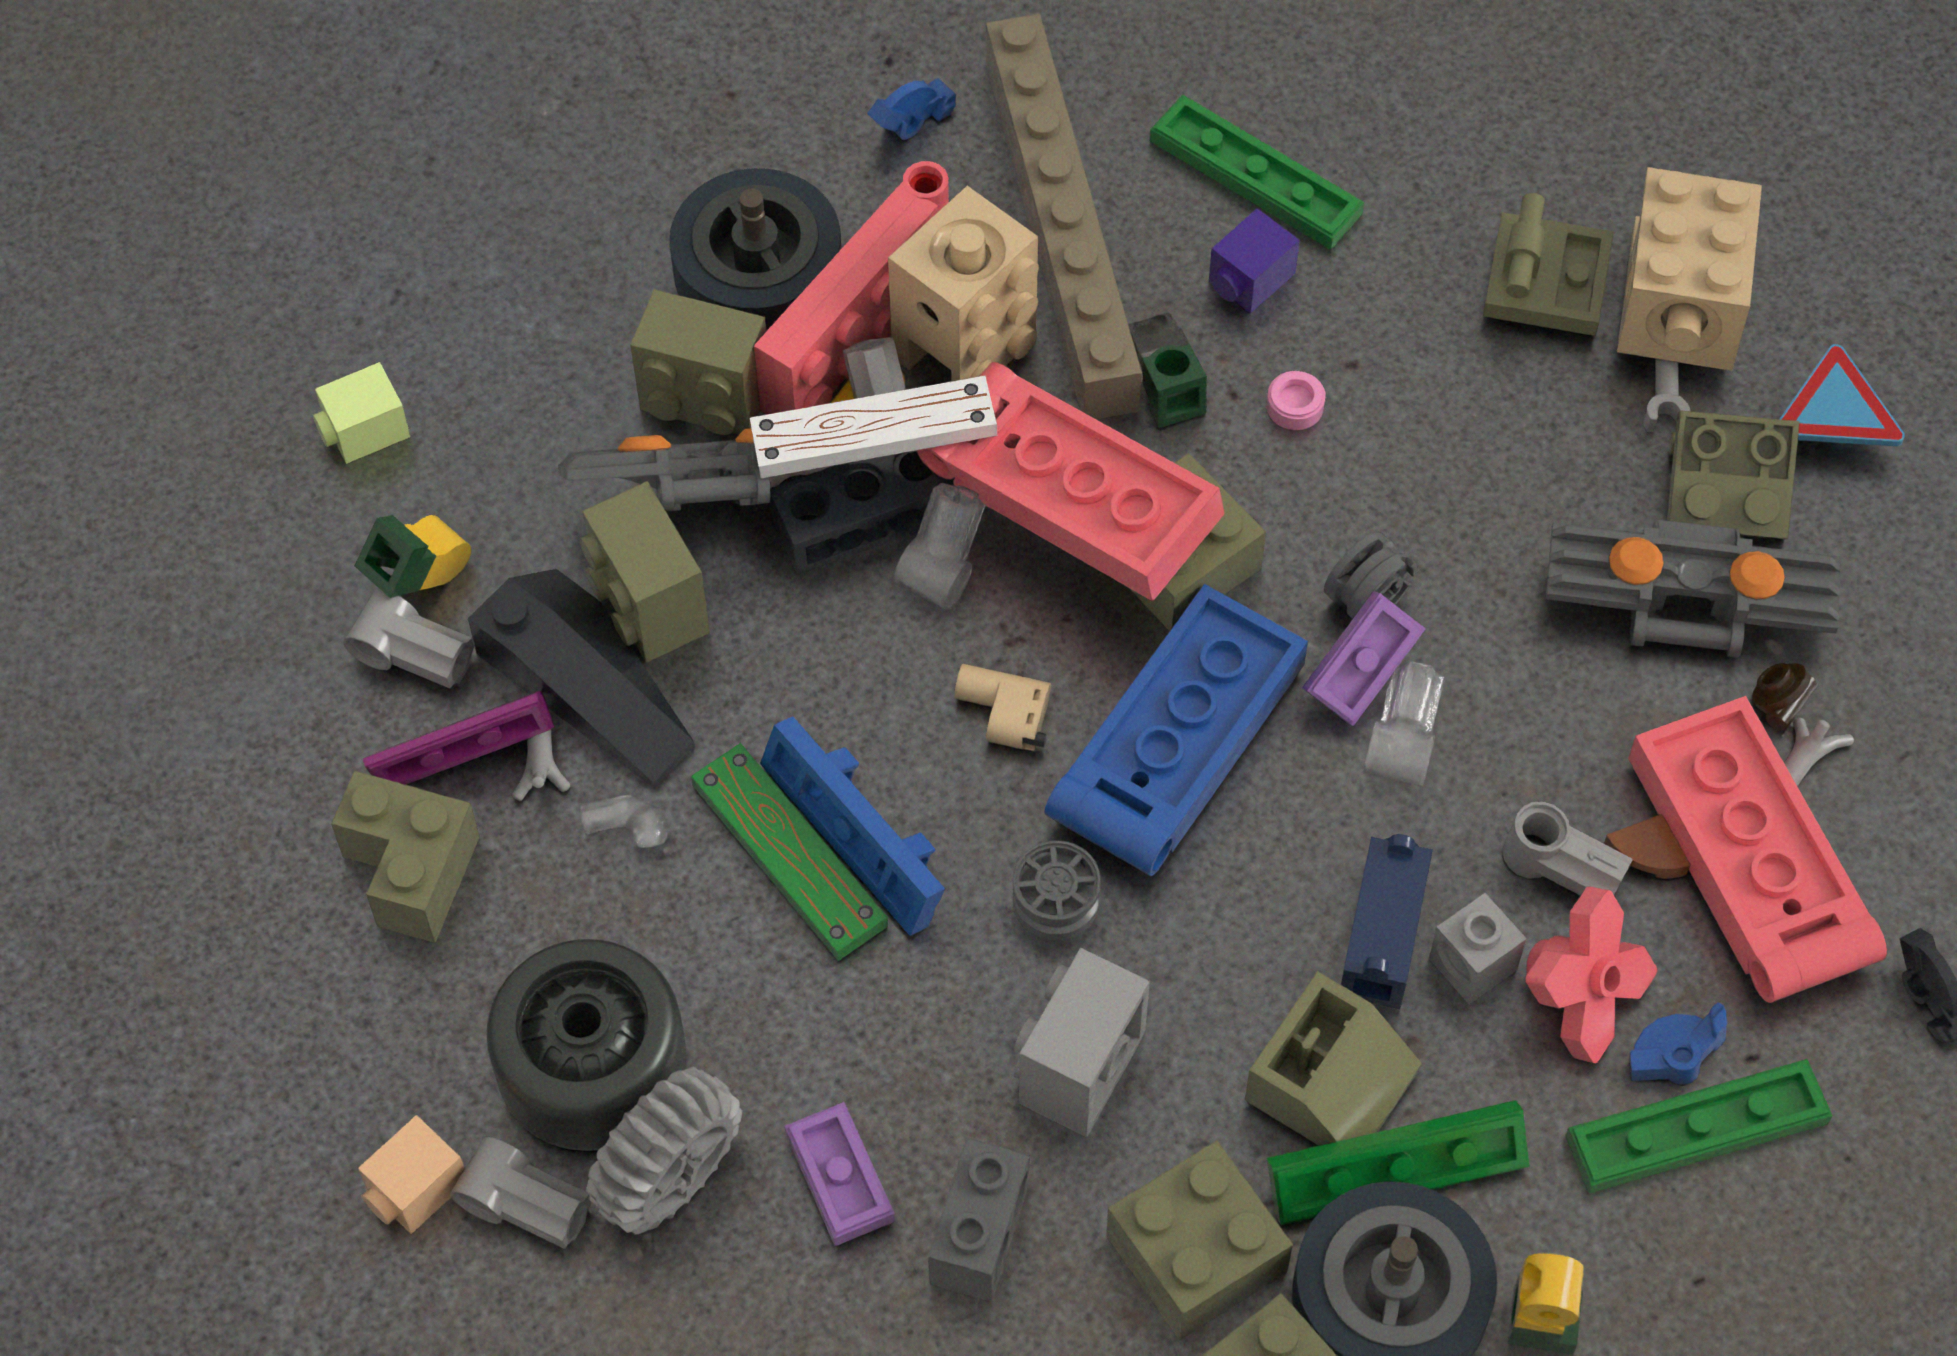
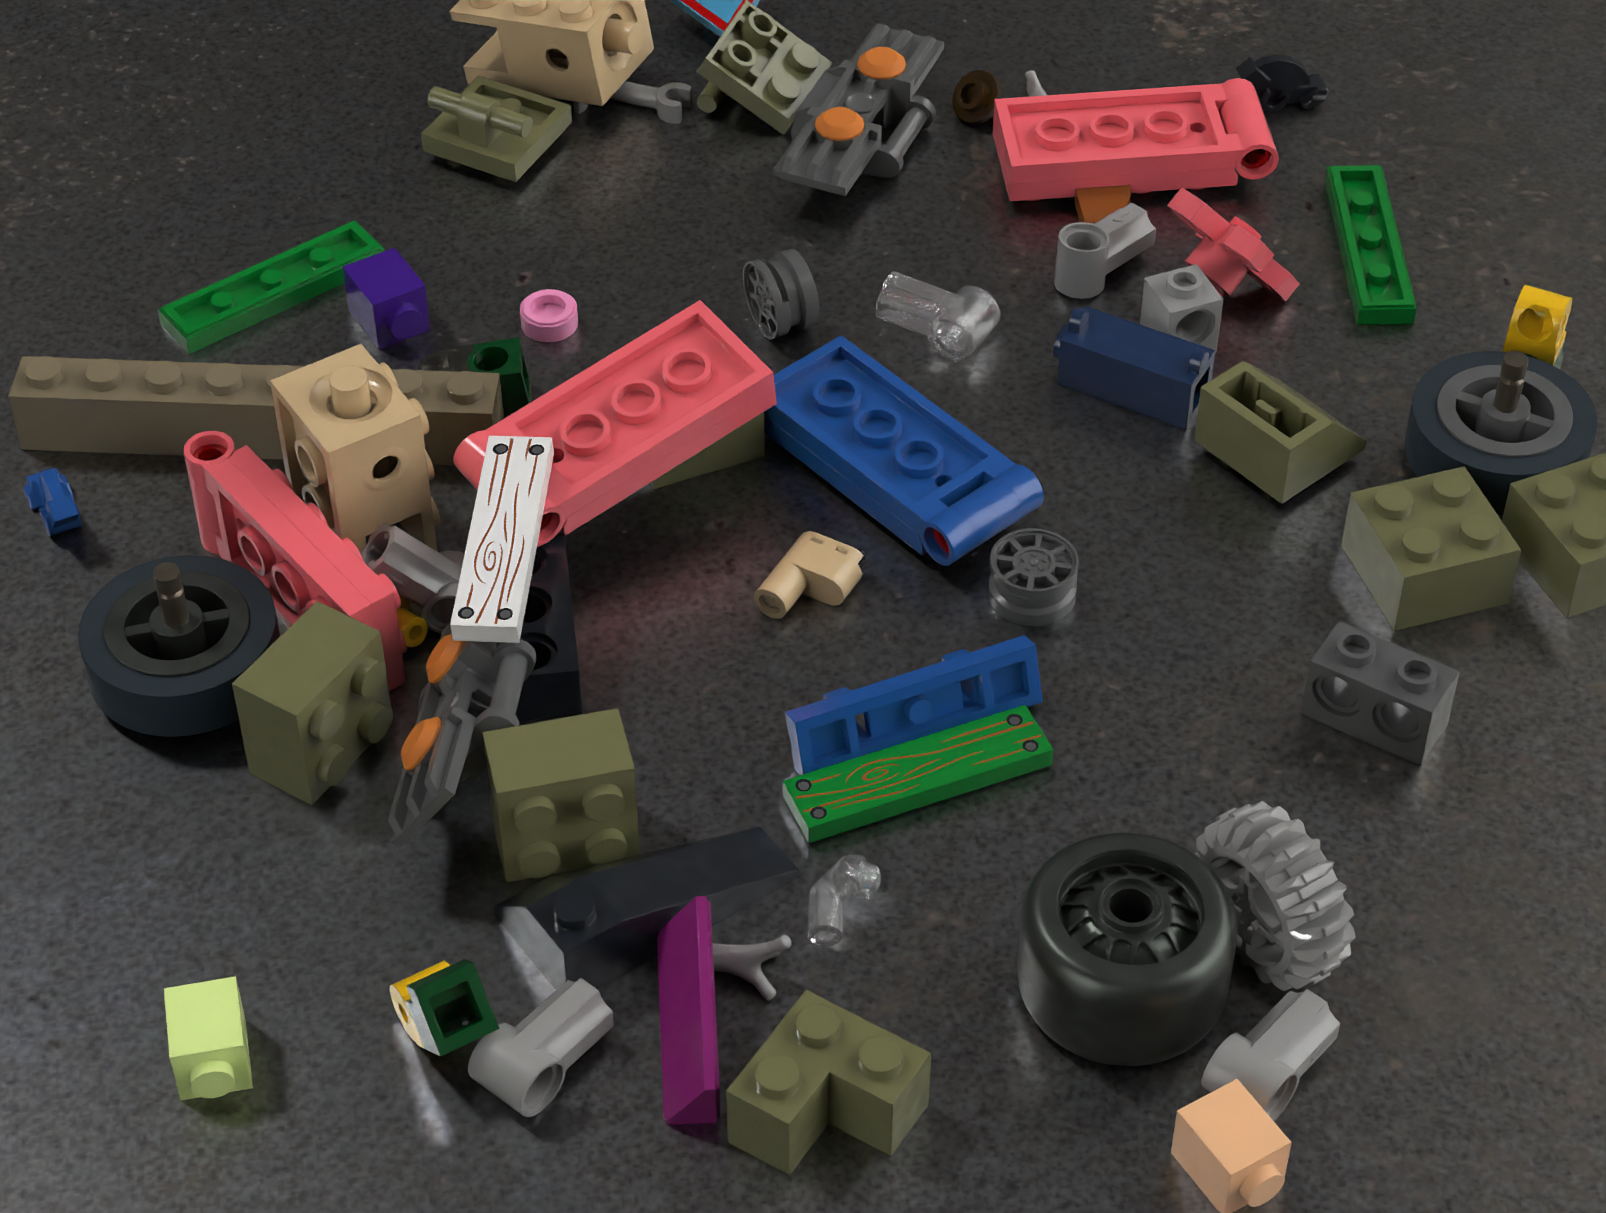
camera: 75 degrees left, 15 degrees down
medium lavender plate [785,1102,895,1246] -> none
clear piece [894,483,986,610] -> none
light grey brick [1014,948,1150,1137] -> none
green tile [1267,1100,1530,1225] -> none
medium lavender plate [1302,591,1425,726] -> none
blue piece [1629,1003,1727,1085] -> none

